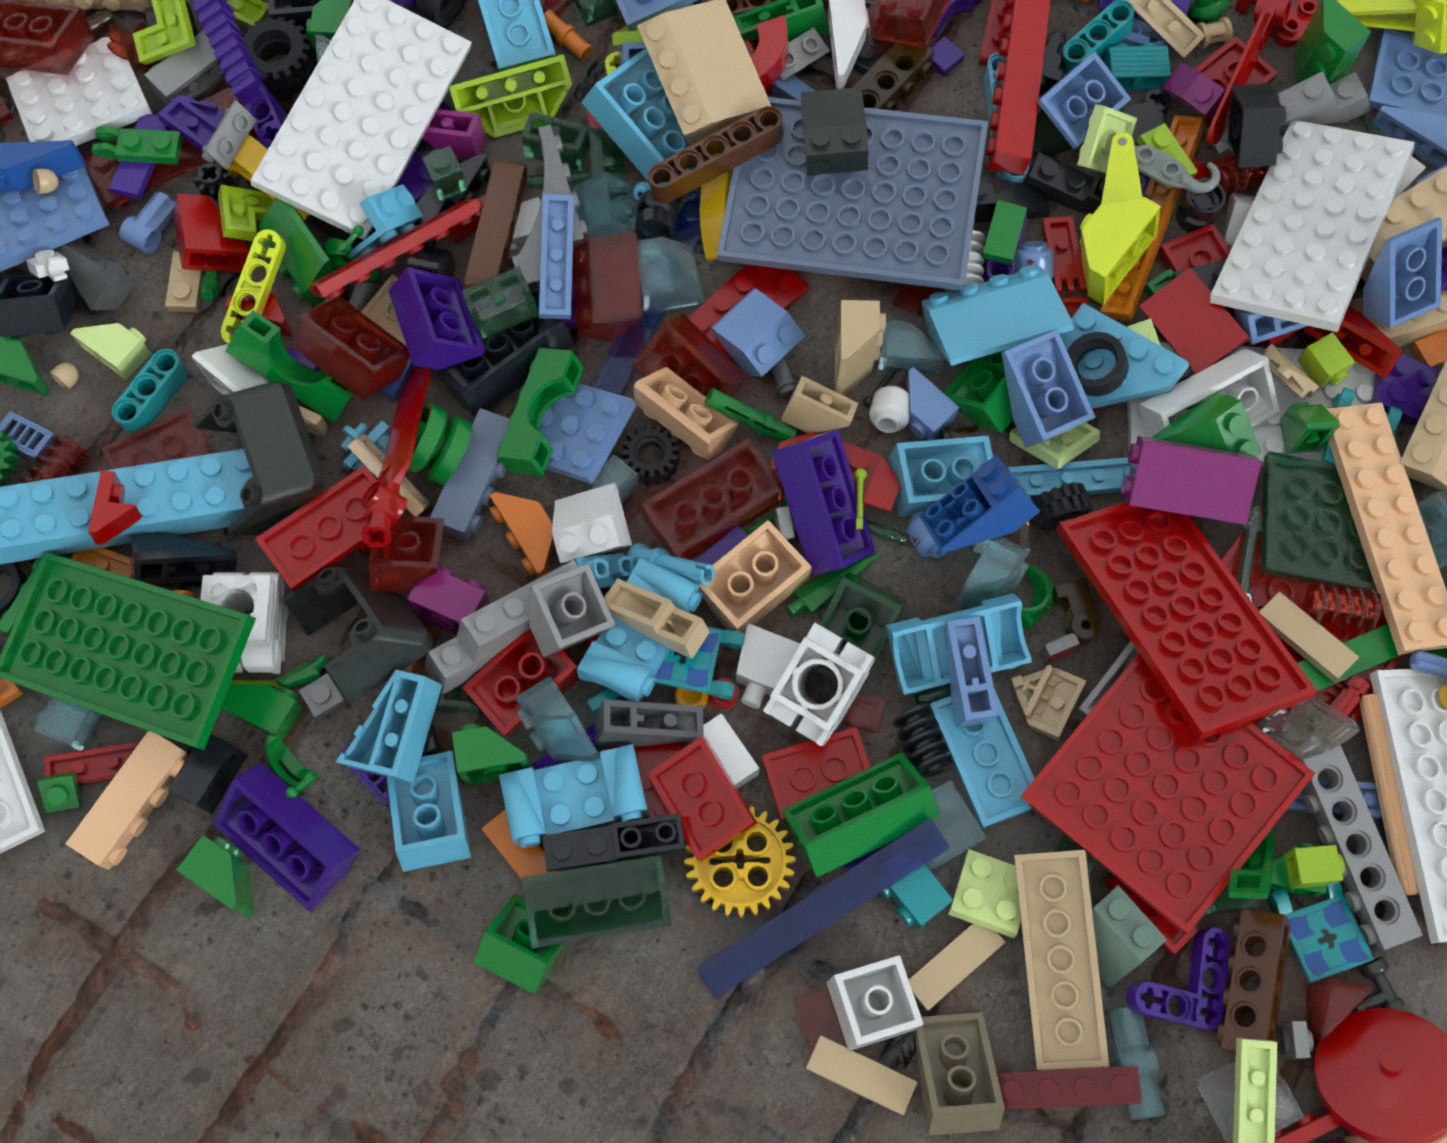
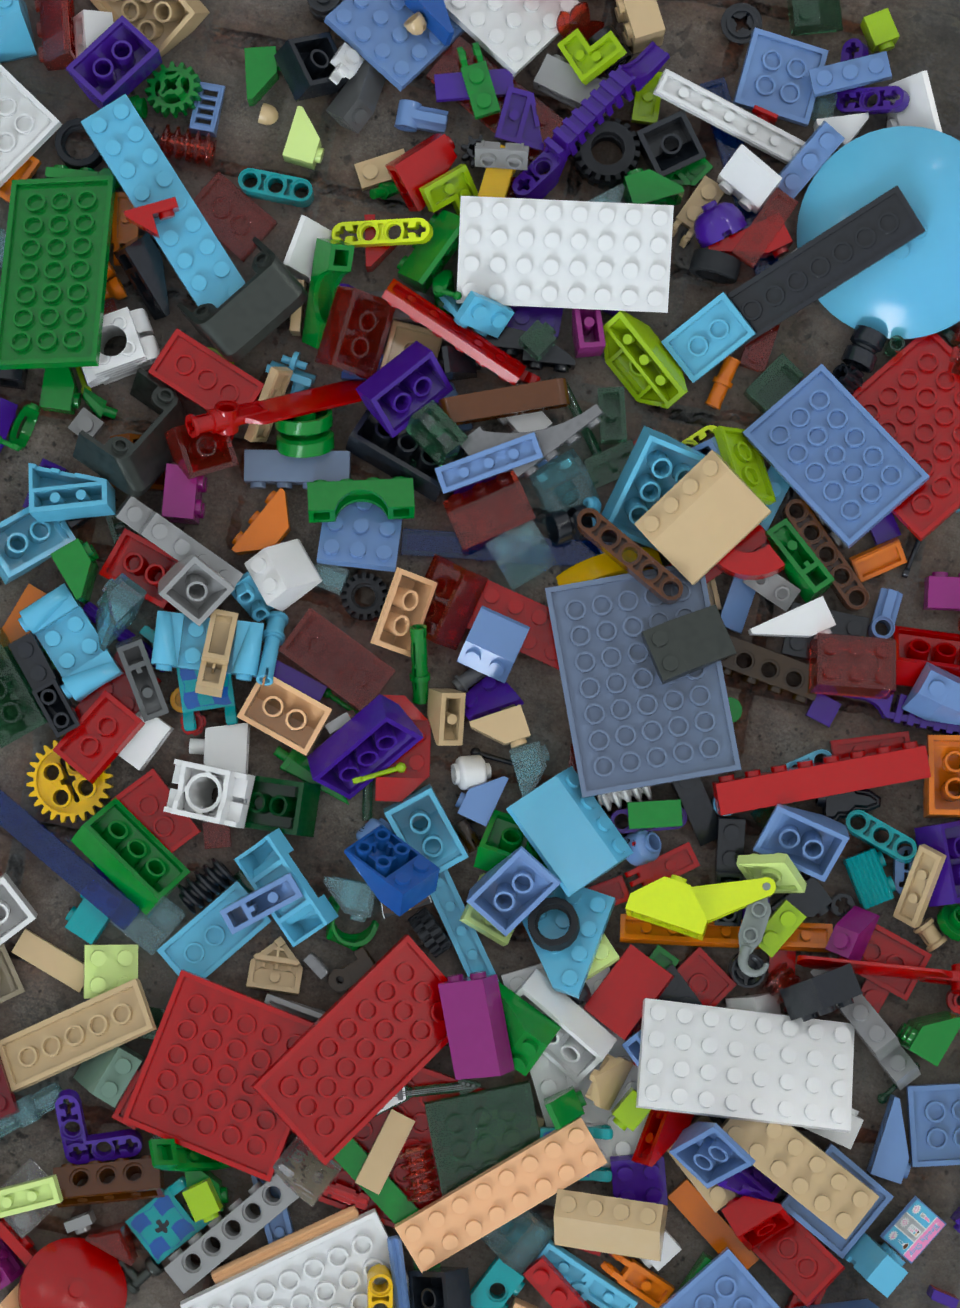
camera: 75 degrees right, 15 degrees up
none -> dark purple wing [465,676,524,721]

